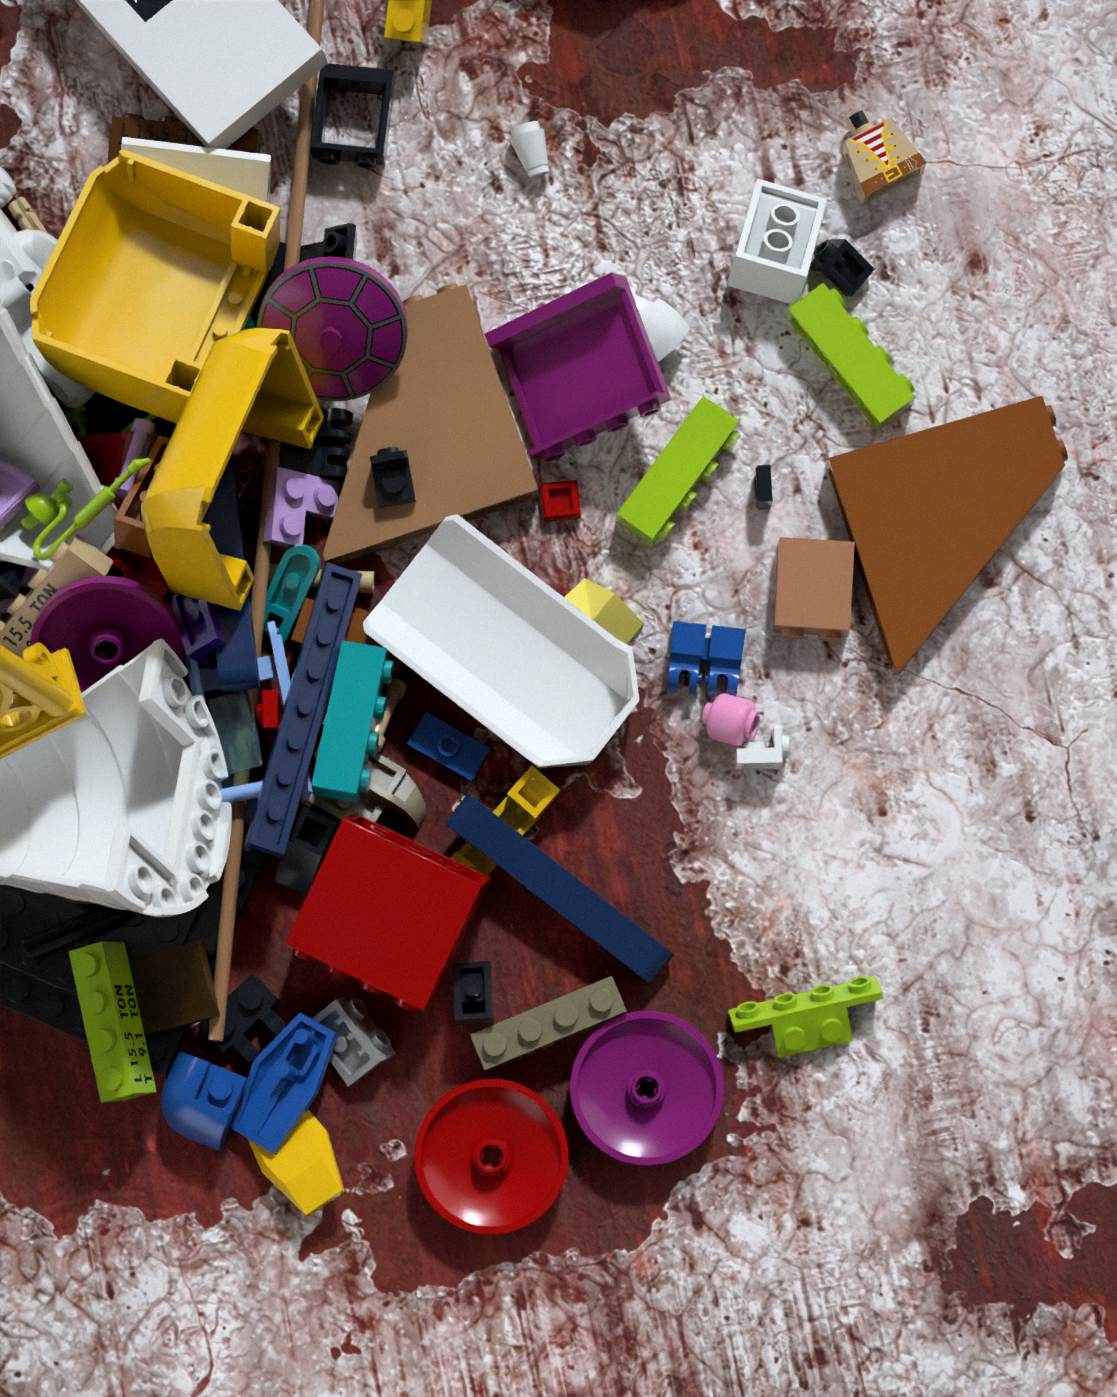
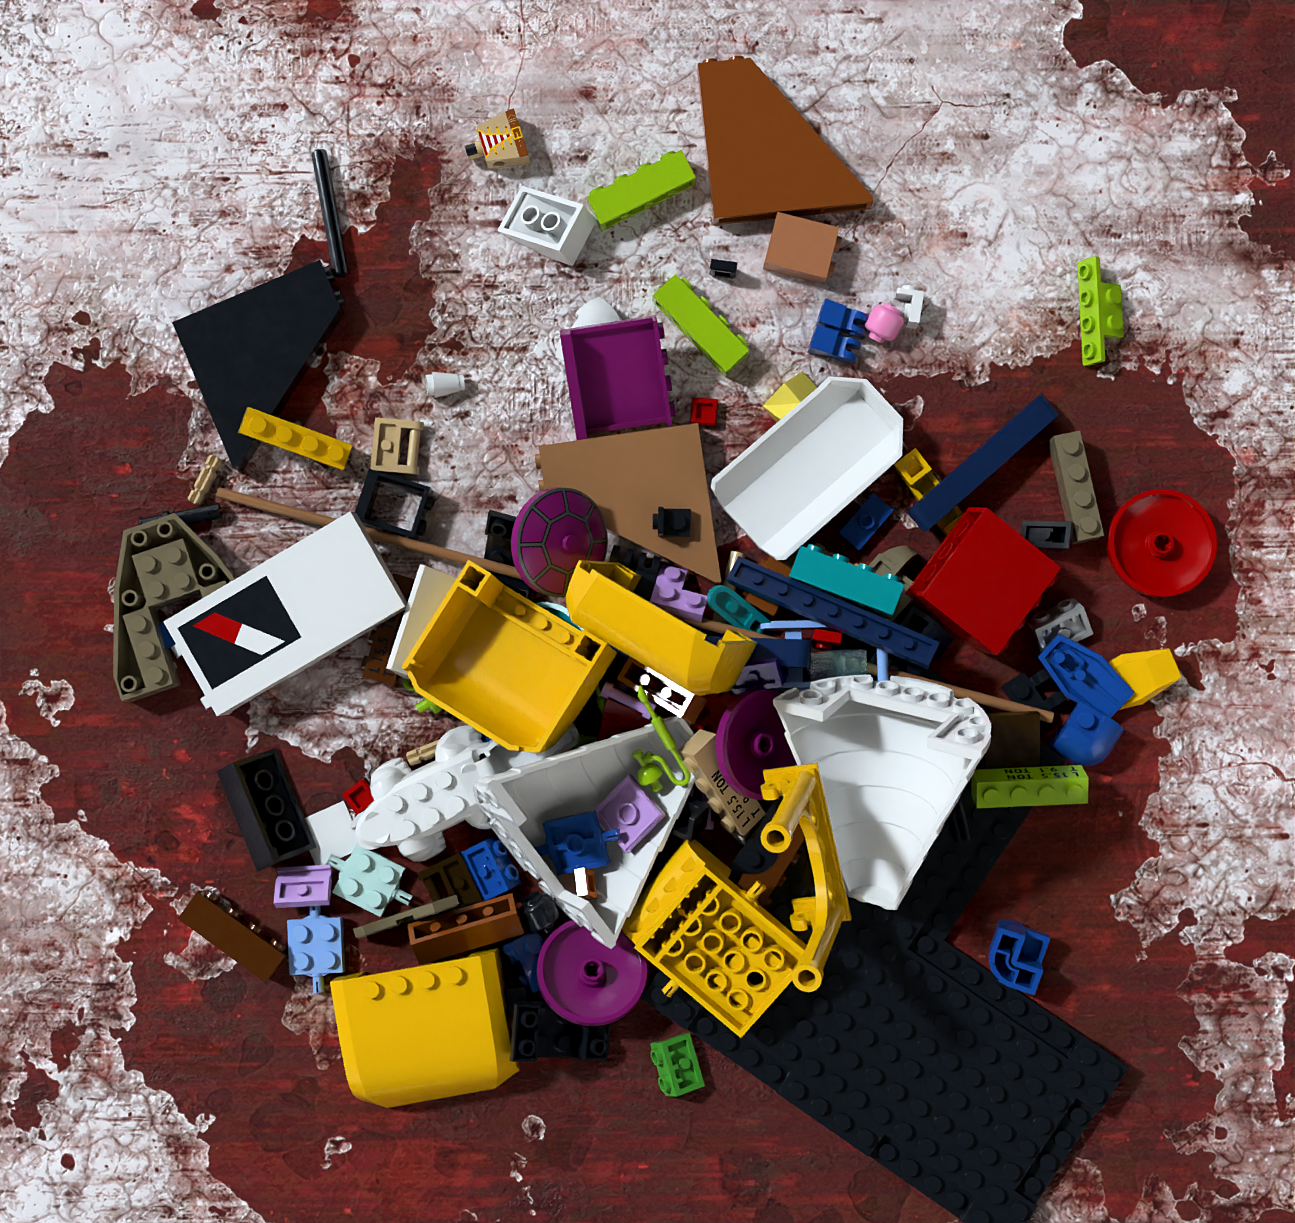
camera: 75 degrees left, 5 degrees up
magenta dish [570,1011,724,1166] -> none
black bracket [810,239,875,297] -> none
none -> tan plate [370,417,424,476]

